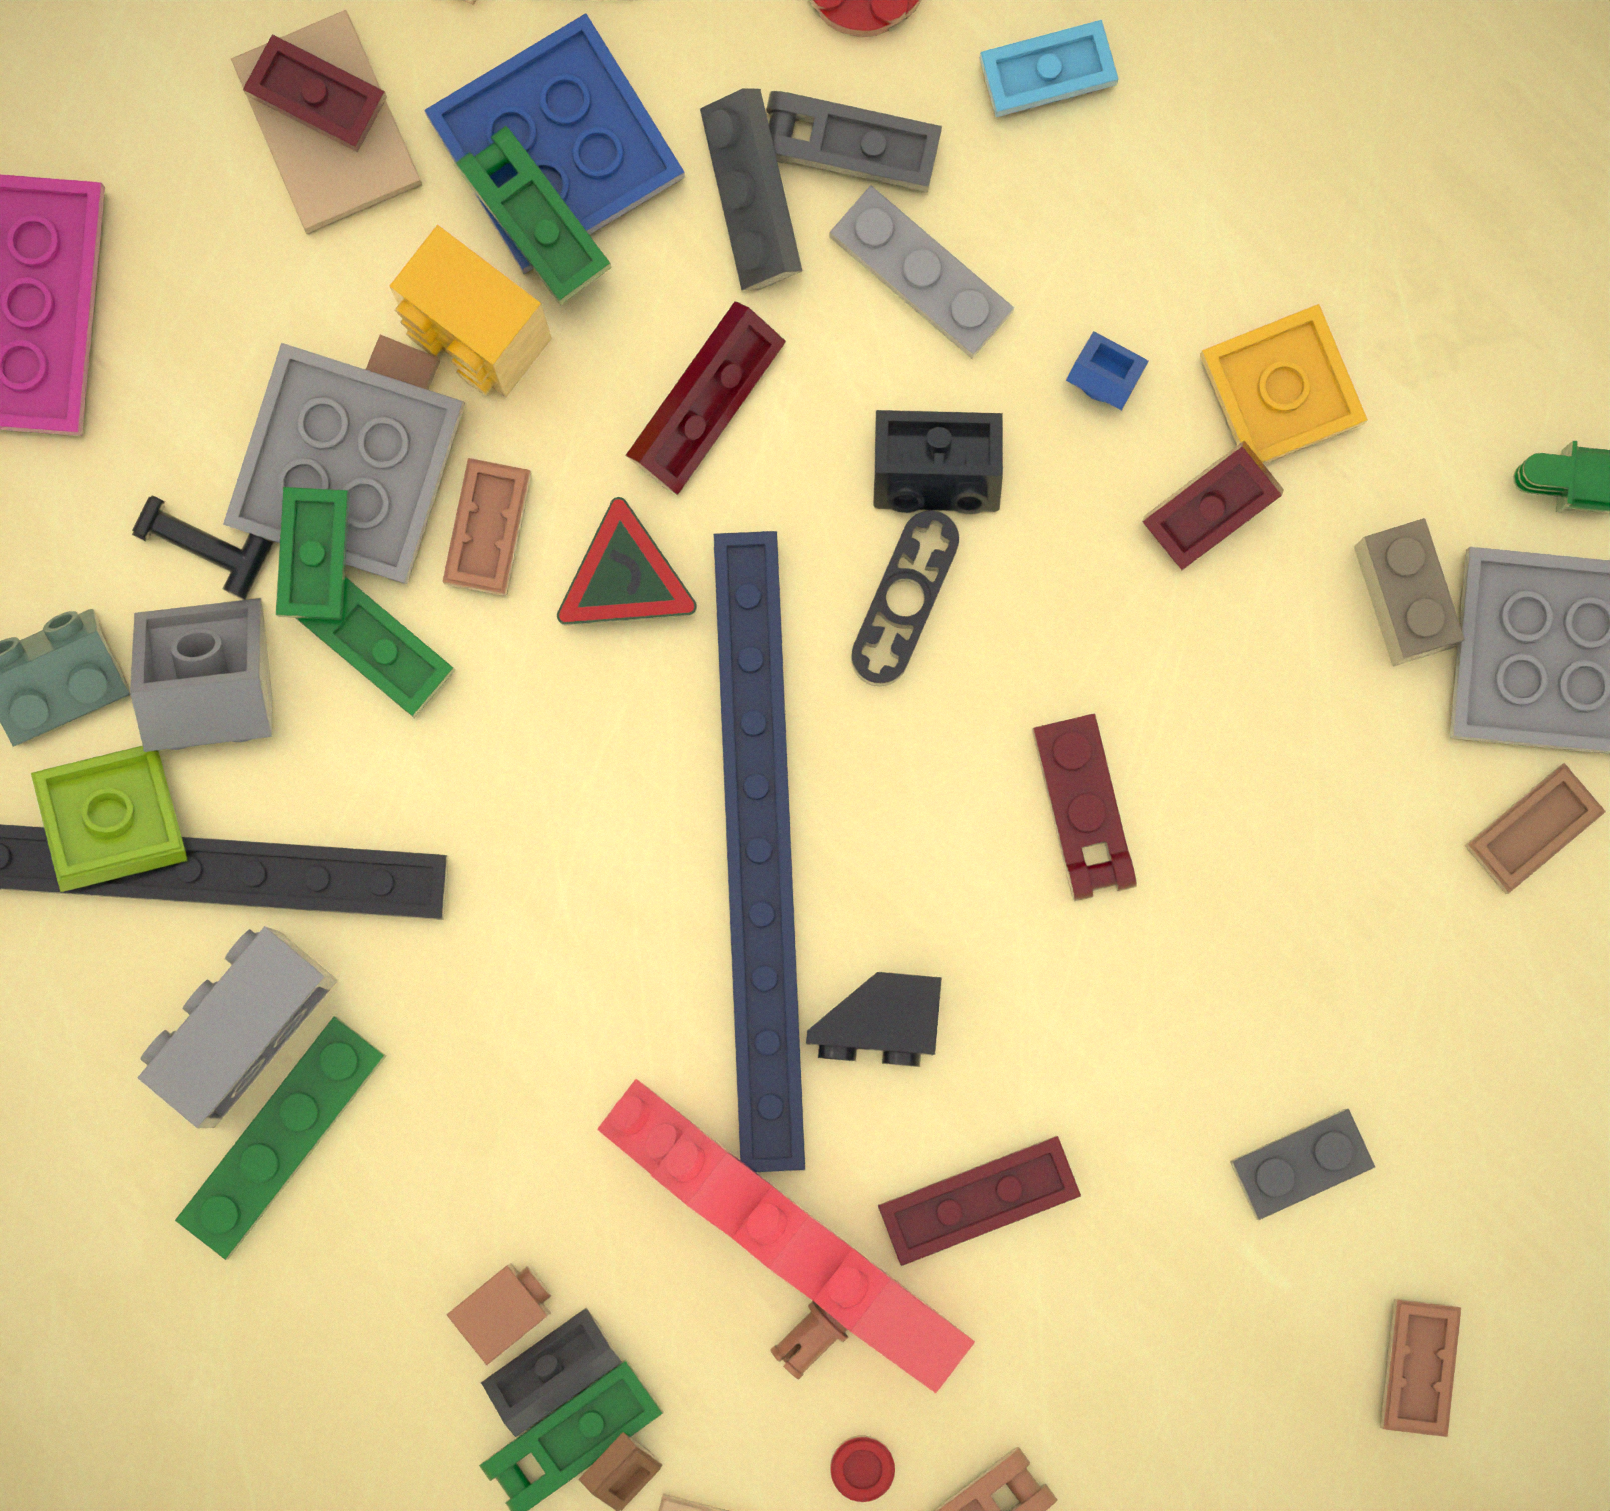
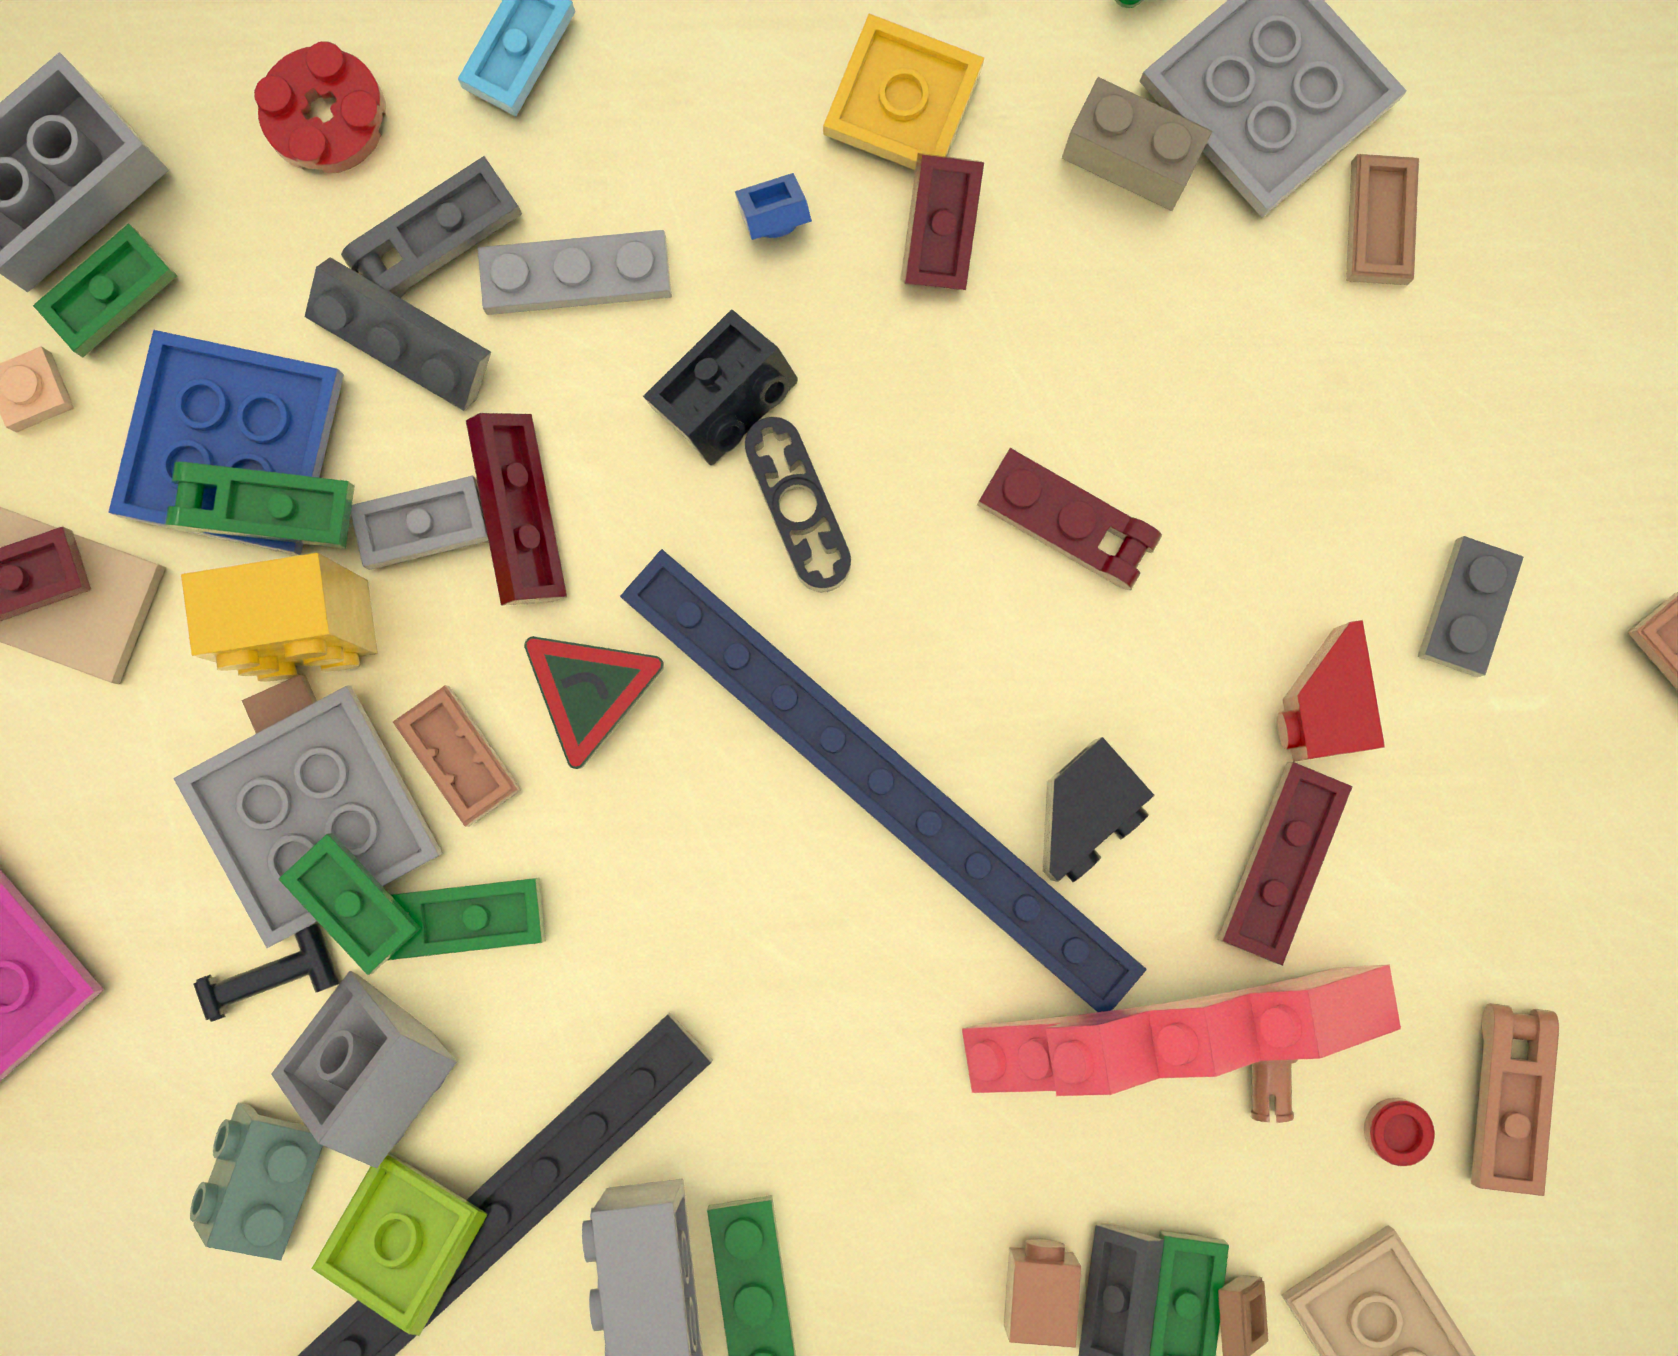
camera: 45 degrees left, 0 degrees up
none -> light grey plate [351,475,488,570]
none -> red slope [1277,620,1385,762]

